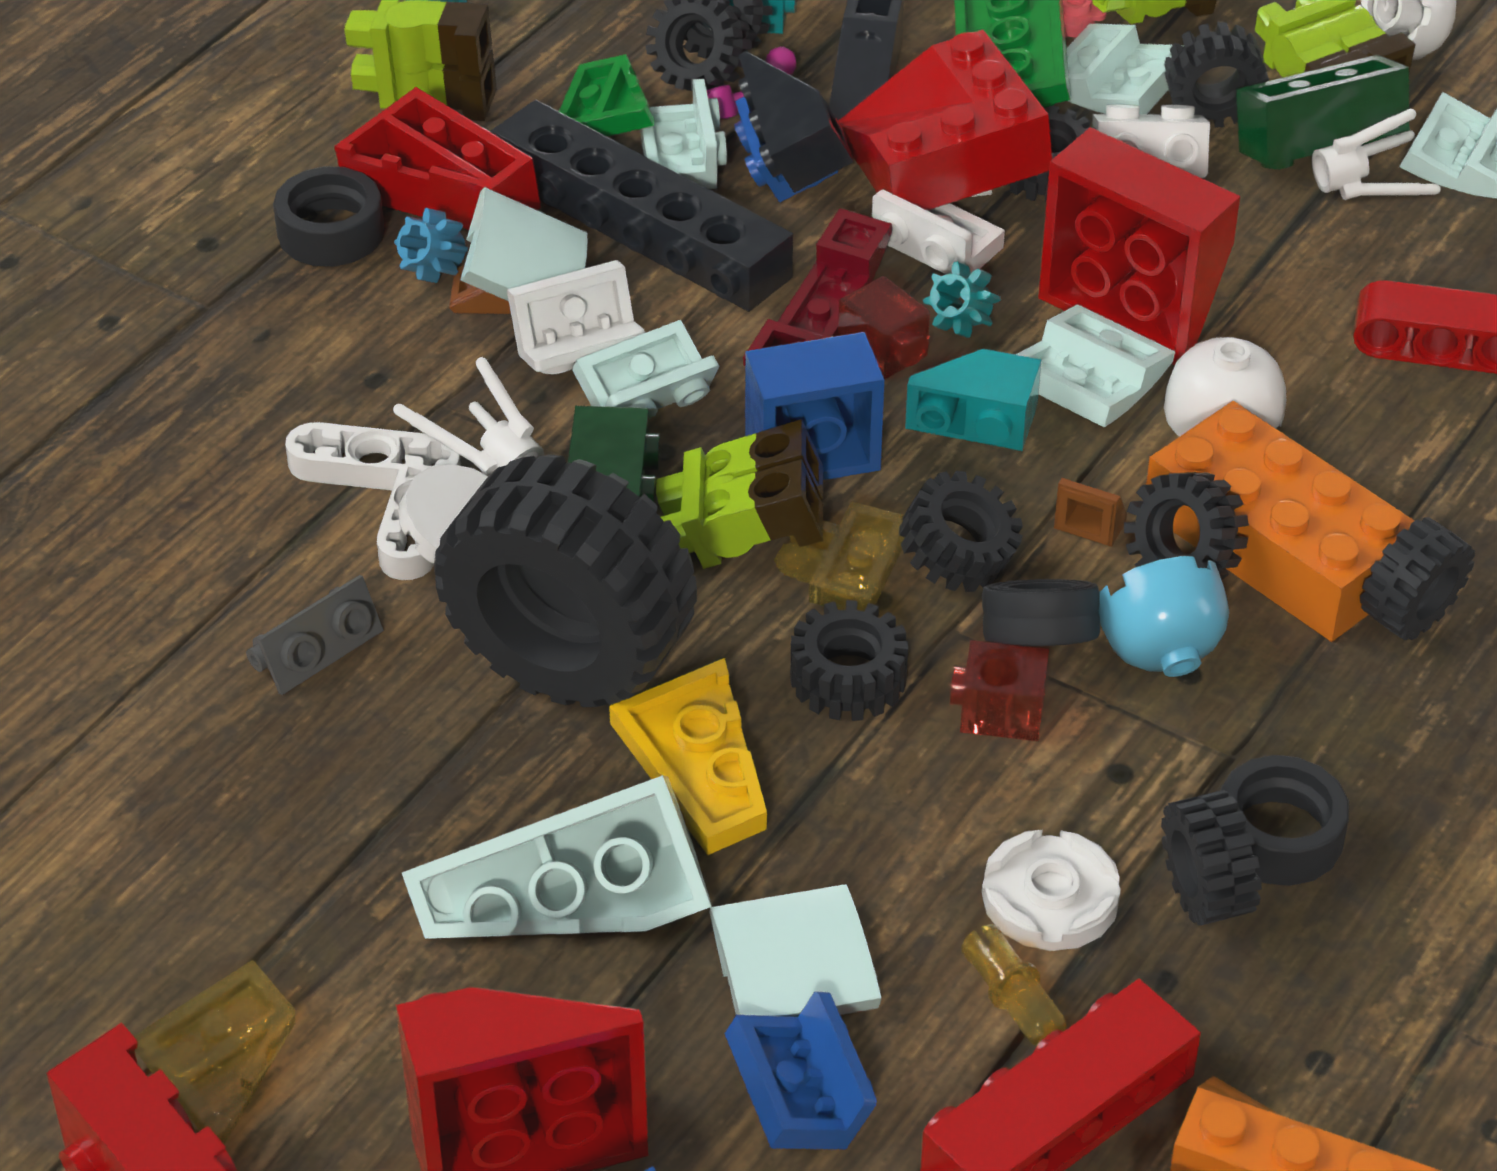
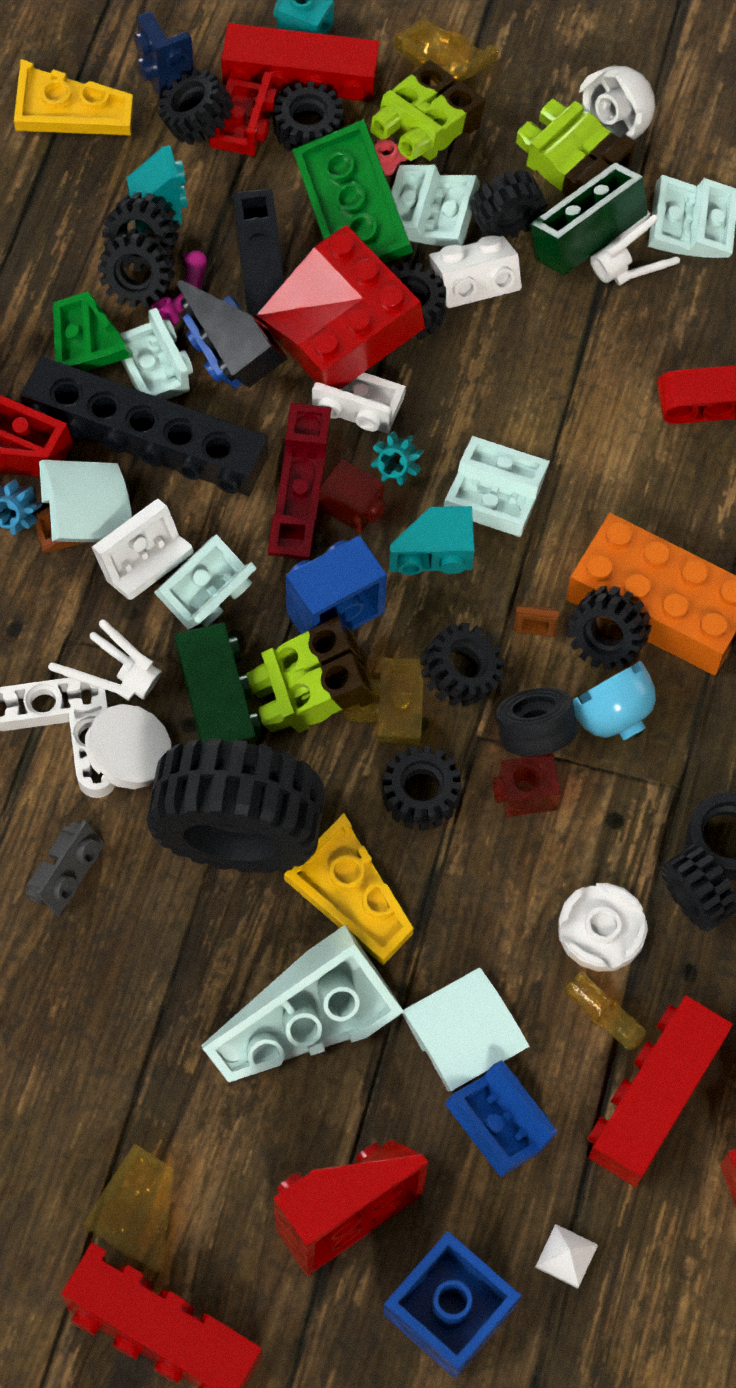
camera: 20 degrees left, 20 degrees up
red slope [1038,127,1240,365] -> none
white cylinder [1164,337,1286,437] -> none

